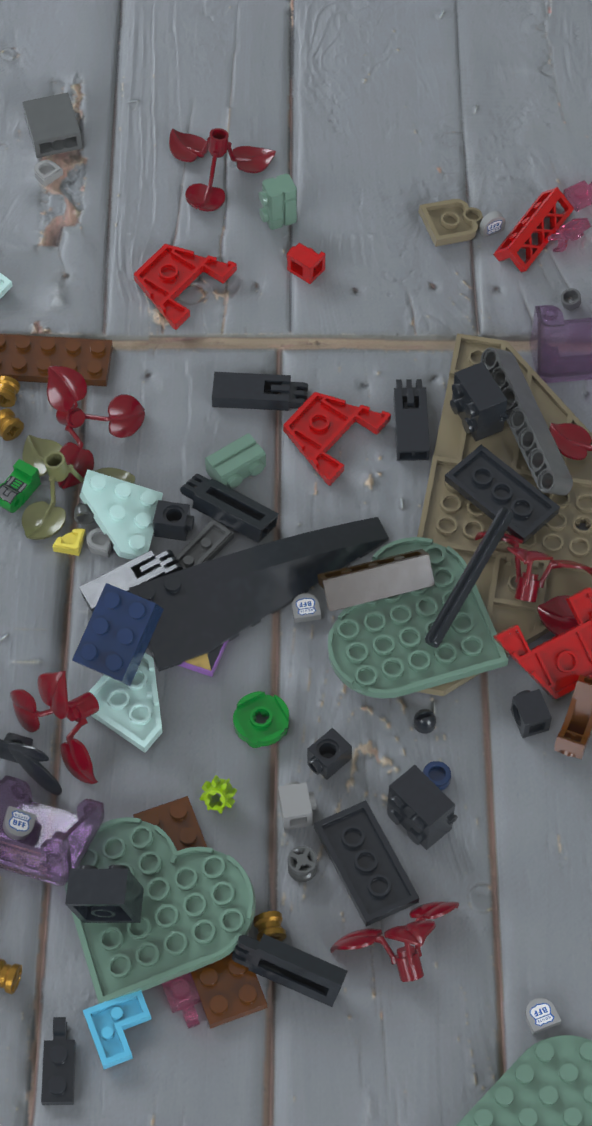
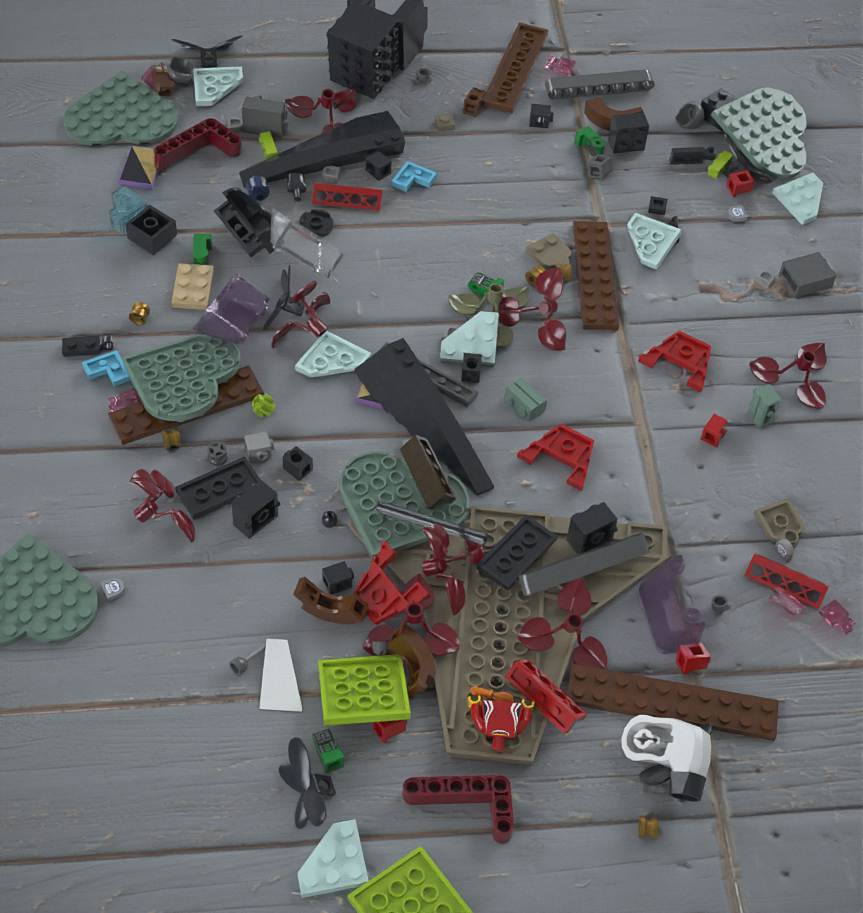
camera: 80 degrees right, 5 degrees down
light grey tile [3,806,37,840] -> none
light yellow tile [53,529,86,556] -> none
black brick [65,865,144,923] -> none
dark blue piece [72,583,164,686] -> none
hinge [79,550,183,613] -> none
black hinge [180,474,279,543] -> none
black hinge [212,372,308,411] -> none
black hinge [231,934,348,1007] -> none
green plate [233,691,289,748] -> none
black hinge [393,379,430,461] -> none
dark blue tile [423,761,451,791] -> none

